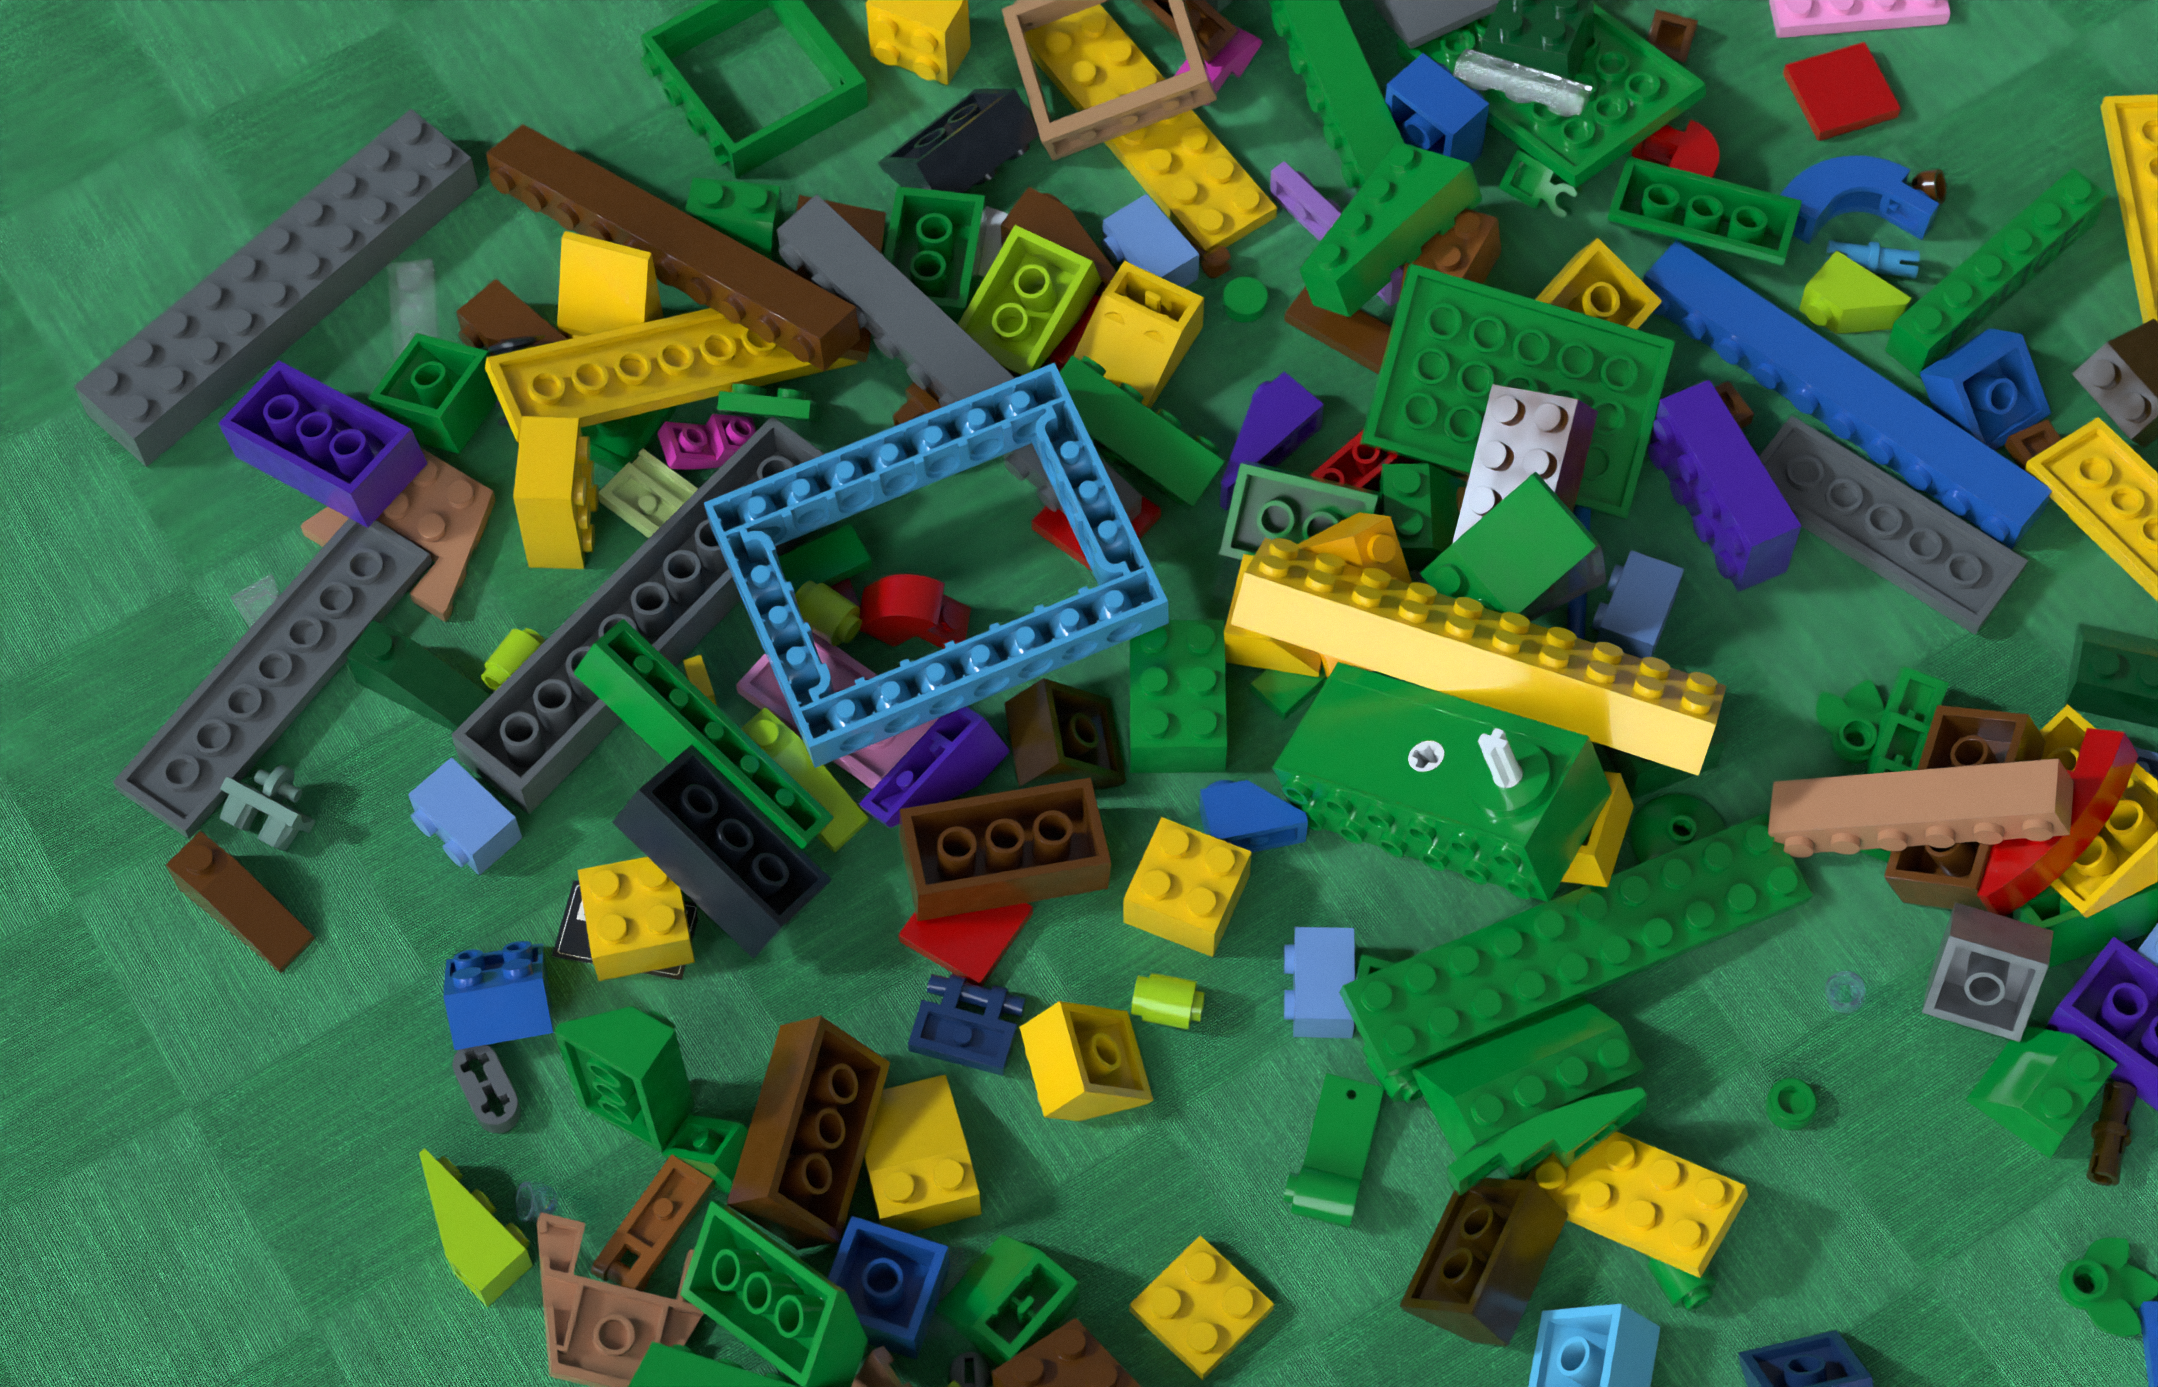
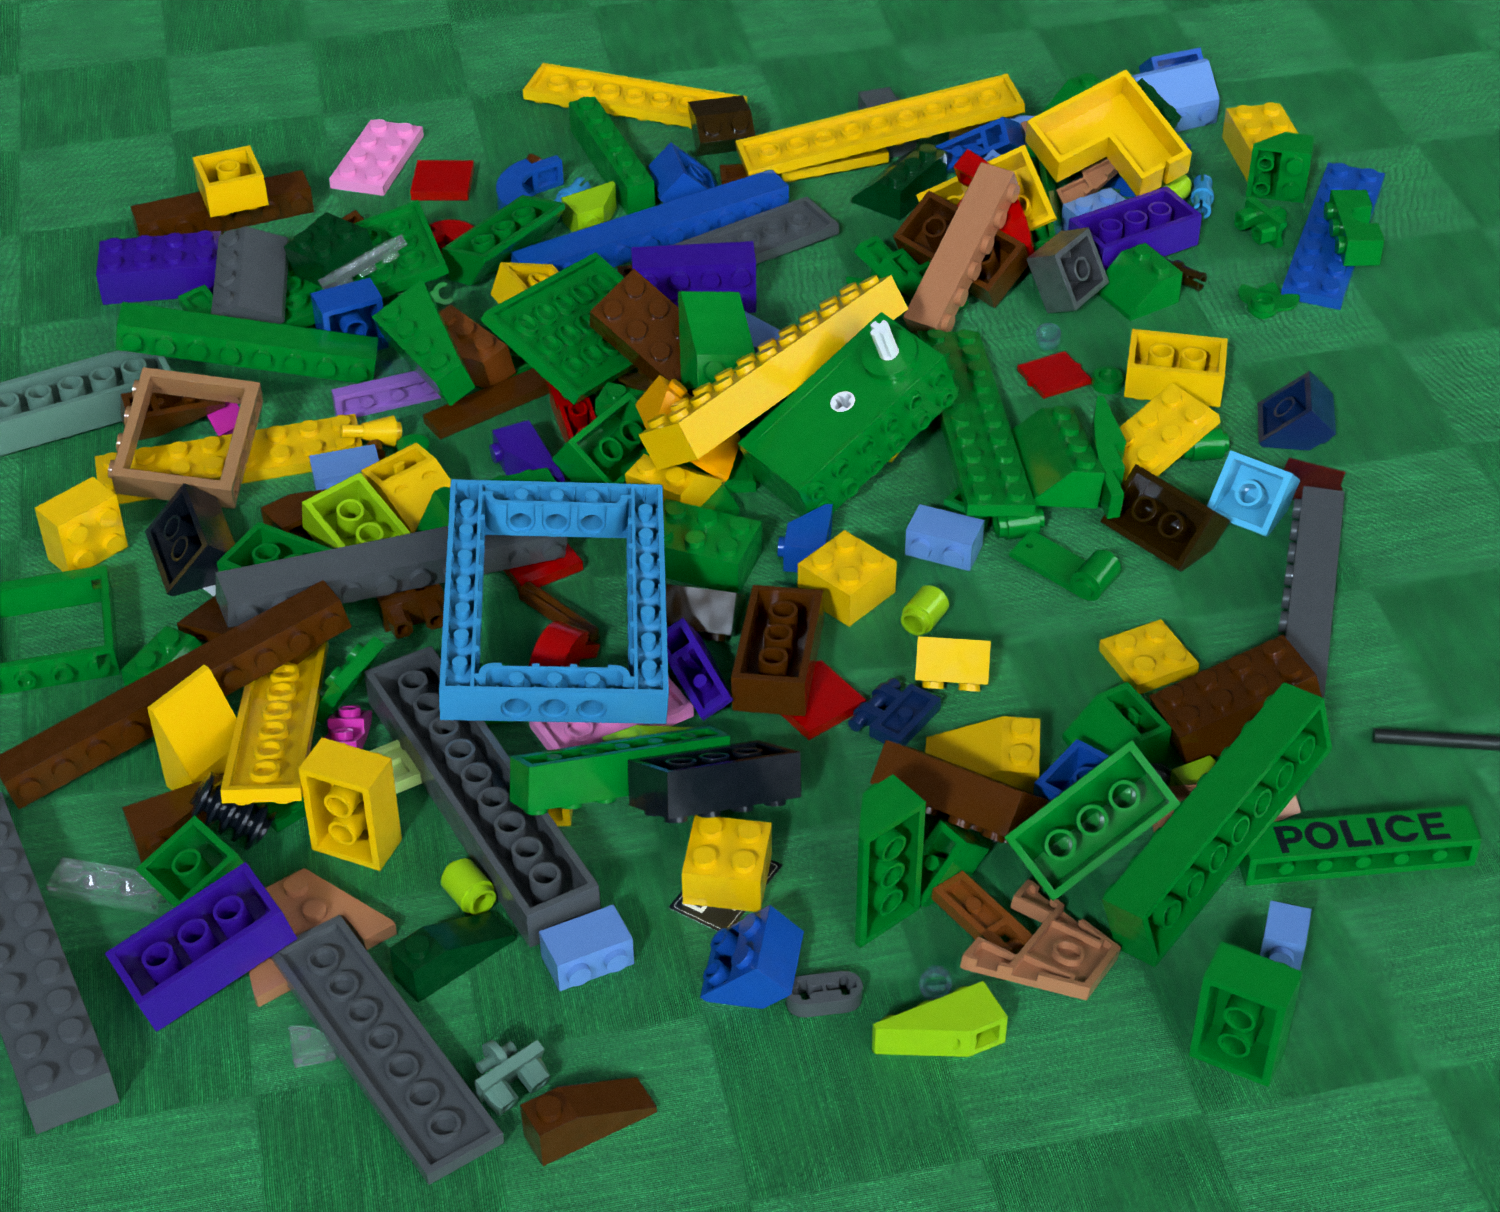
camera: 70 degrees left, 20 degrees down
none -> yellow cone [340,415,402,447]
none -> reddish brown axle [518,582,600,642]
none -> red piece [1017,351,1092,399]
none -> yellow brick [1124,329,1228,407]

